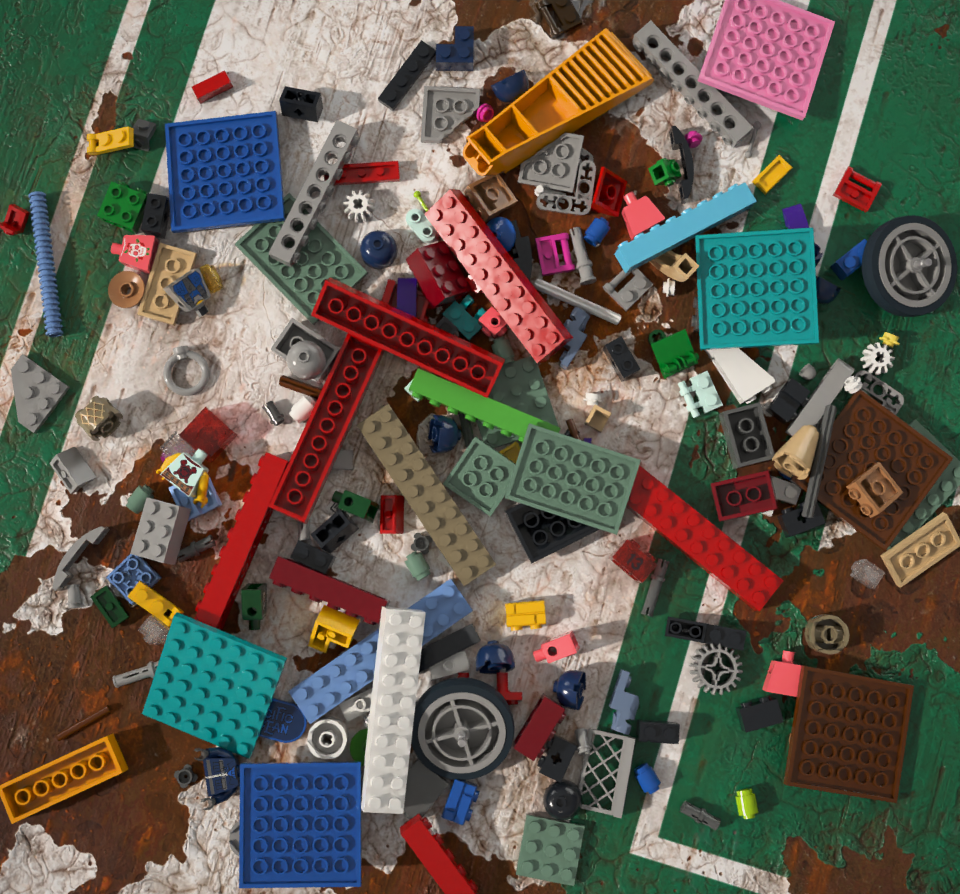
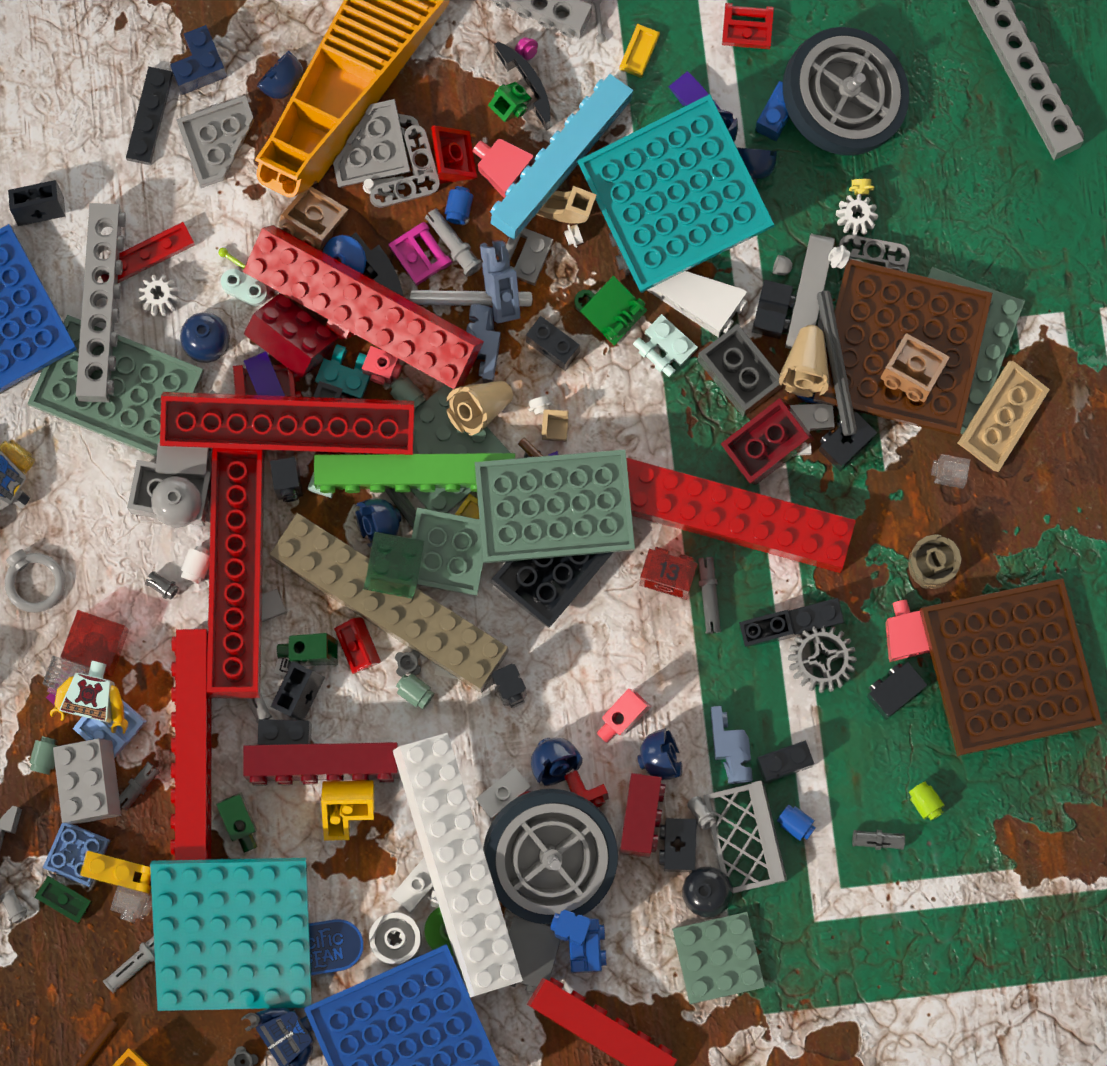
camera: 20 degrees left, 5 degrees down
reddish brown axle [279,375,322,399] -> none
medium blue brick [288,579,473,724] -> none
black slope [419,624,481,673] -> none
dark pink plate [476,103,494,122] -> none
yellow brick [505,600,546,631] -> none
none -> light grey panel [156,443,210,476]
none -> black brick [270,457,303,502]
none -> clear green brick [363,532,424,599]
none -> tan cone [446,381,513,435]
none -> sand blue plate [480,240,520,323]
none -> black brick [492,664,527,708]
none -> blue brick [550,910,591,946]

